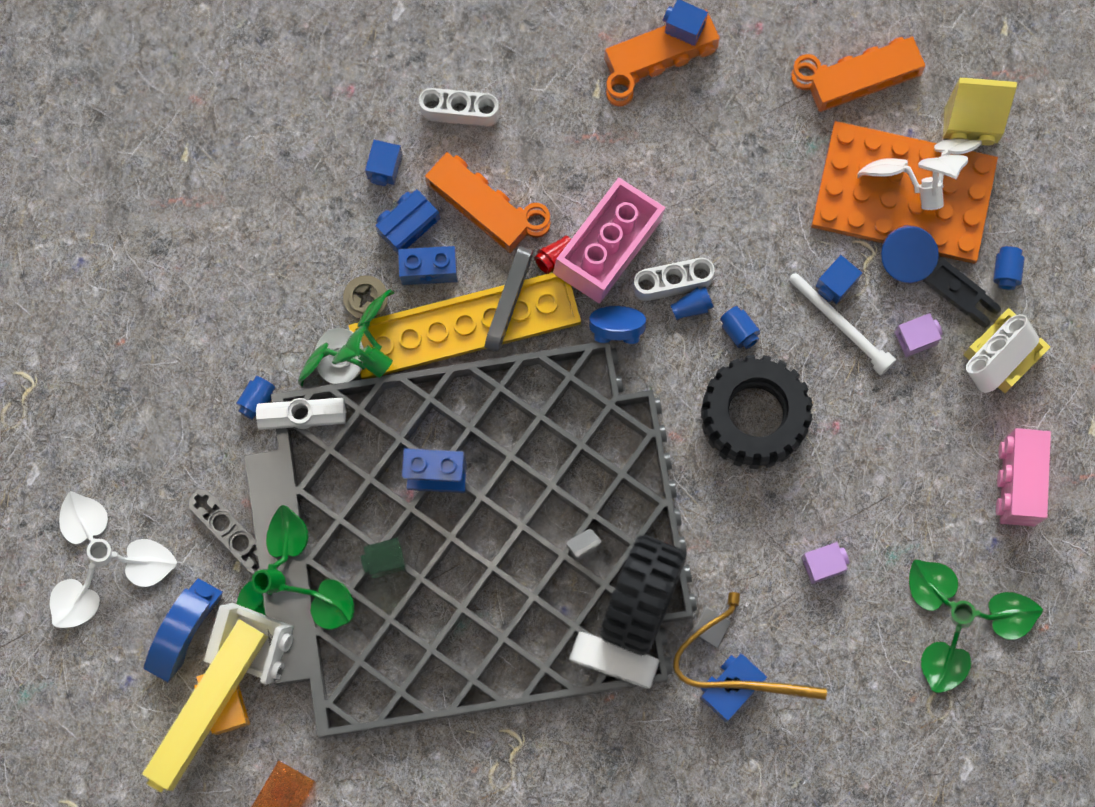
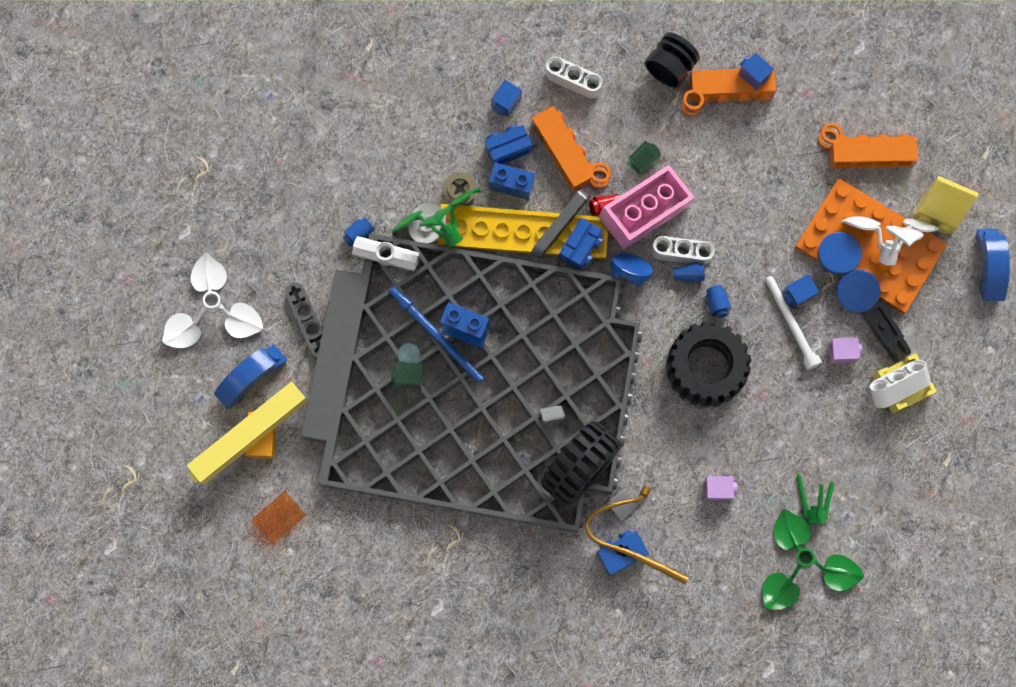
camera: 15 degrees right, 0 degrees up
white panel [204,603,294,685] -> none
green plant [236,505,354,629] -> none
white beam [569,632,660,689] -> none
blue brick [993,246,1025,290] -> none
bright pink brick [996,428,1051,527] -> none
none -> blue bar [388,286,484,383]
none -> clear light blue tile [398,343,420,366]
none -> blue brick [559,218,604,270]
none -> clear green brick [627,140,661,177]
none -> black wheel [644,32,700,88]
none -> green plant [797,474,834,524]
none -> blue tile [817,232,861,275]
none -> blue arch [976,228,1010,301]

